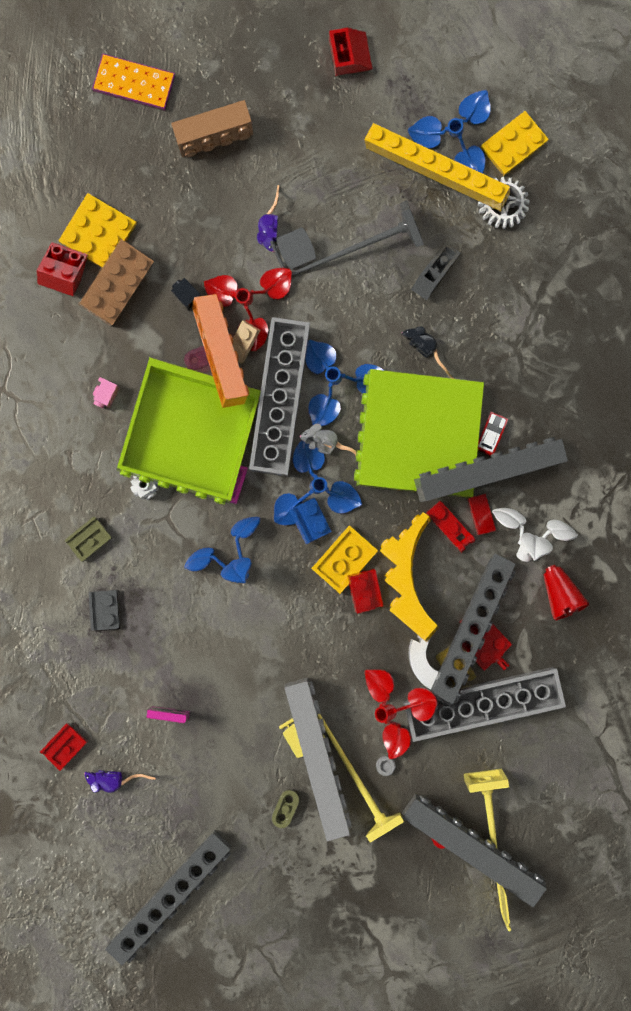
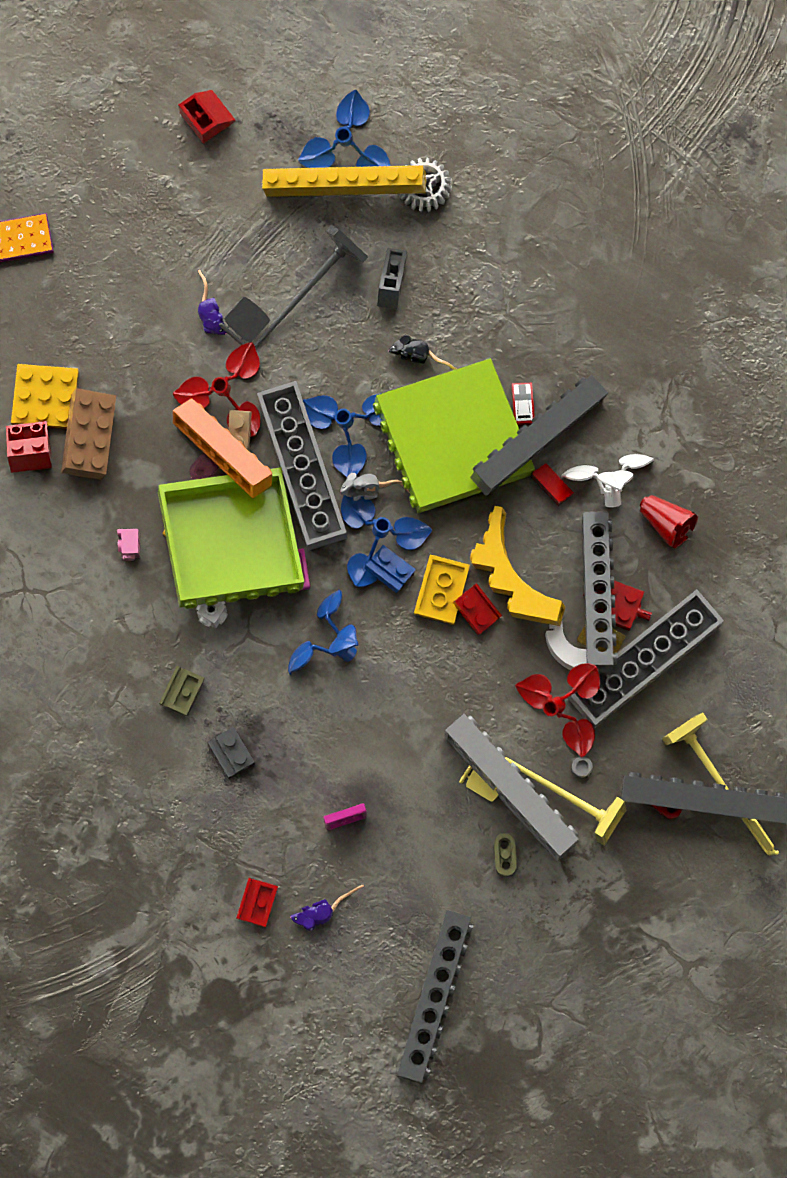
camera: 25 degrees left, 10 degrees down
medium nougat brick [171,100,253,157] -> none
black brick [171,278,201,311] -> none
red plate [426,500,476,553] -> none
yellow plate [480,111,549,176] -> none

